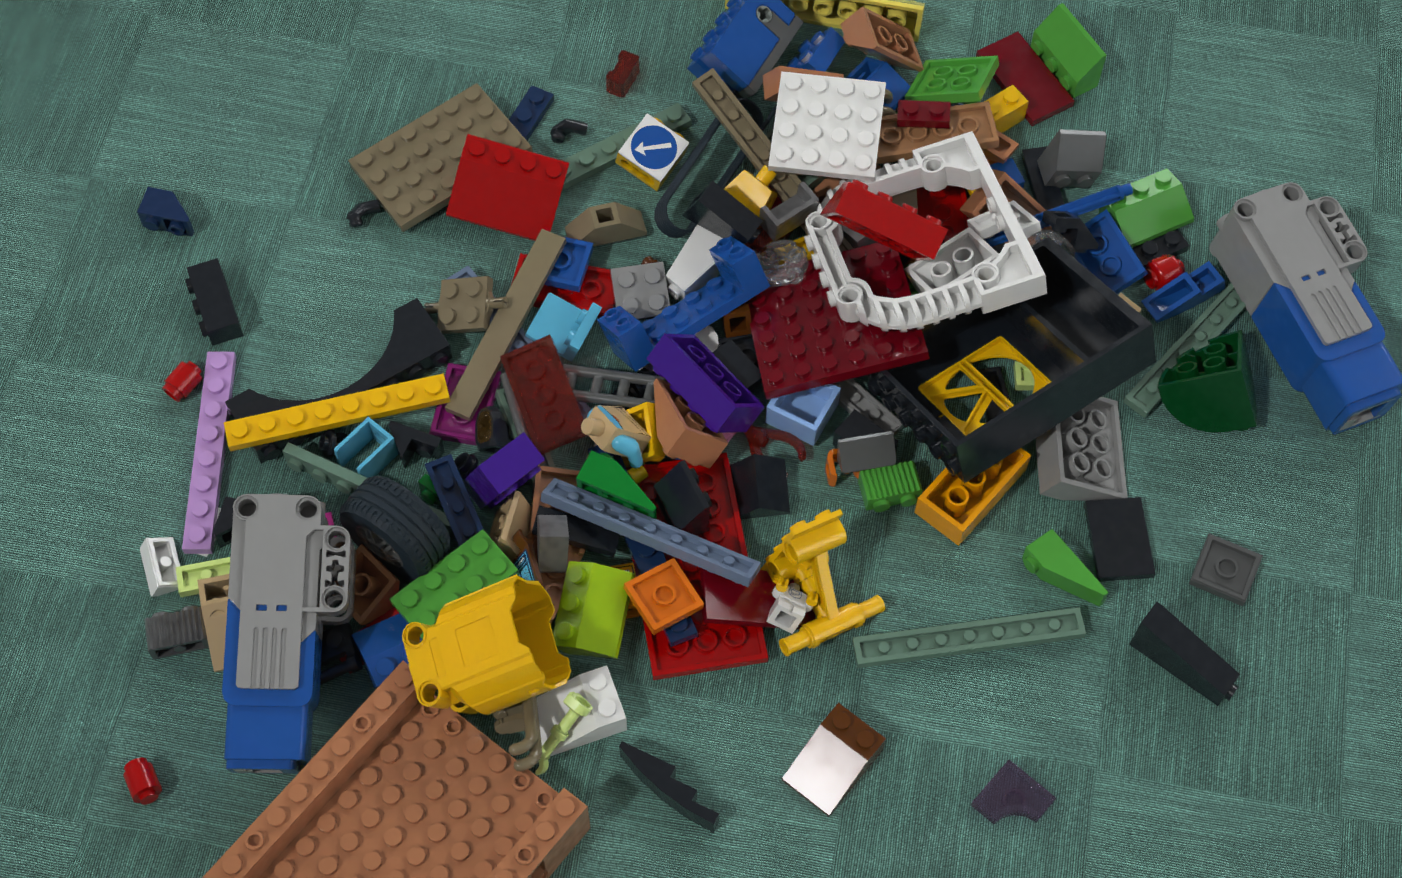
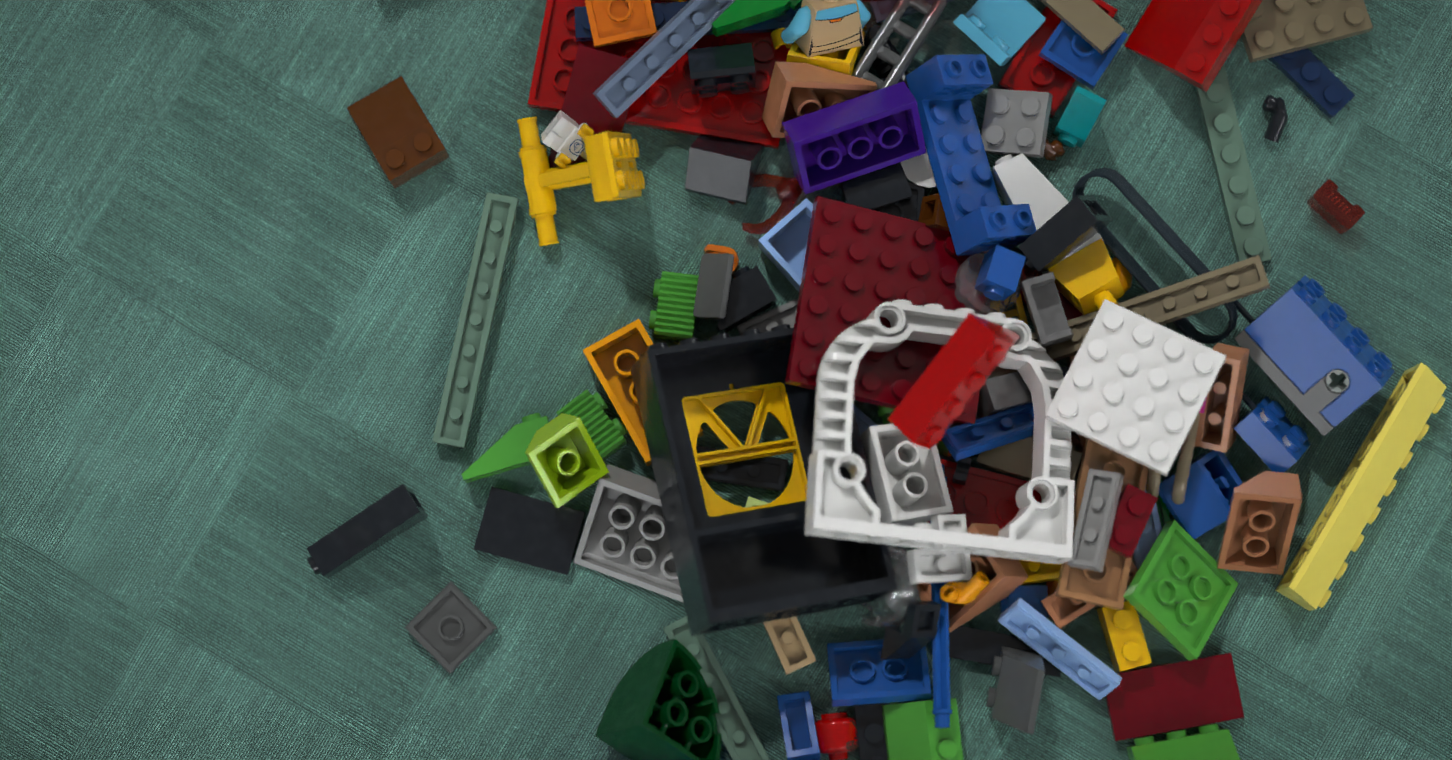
camera: 115 degrees right, 20 degrees up
dark tan slope [565,202,647,247] -> none
piece [615,113,689,191] -> none
clear purple tile [971,760,1056,824] -> none
none -> lime slope [525,413,609,508]
none -> bright green brick [556,389,628,461]
none -> light orange arm [939,572,990,604]
none -> blue brick [974,245,1026,301]
none -> light blue tile [998,598,1122,701]
none -> teal slope [1053,86,1106,148]
none -> light grey tile [1067,468,1124,572]

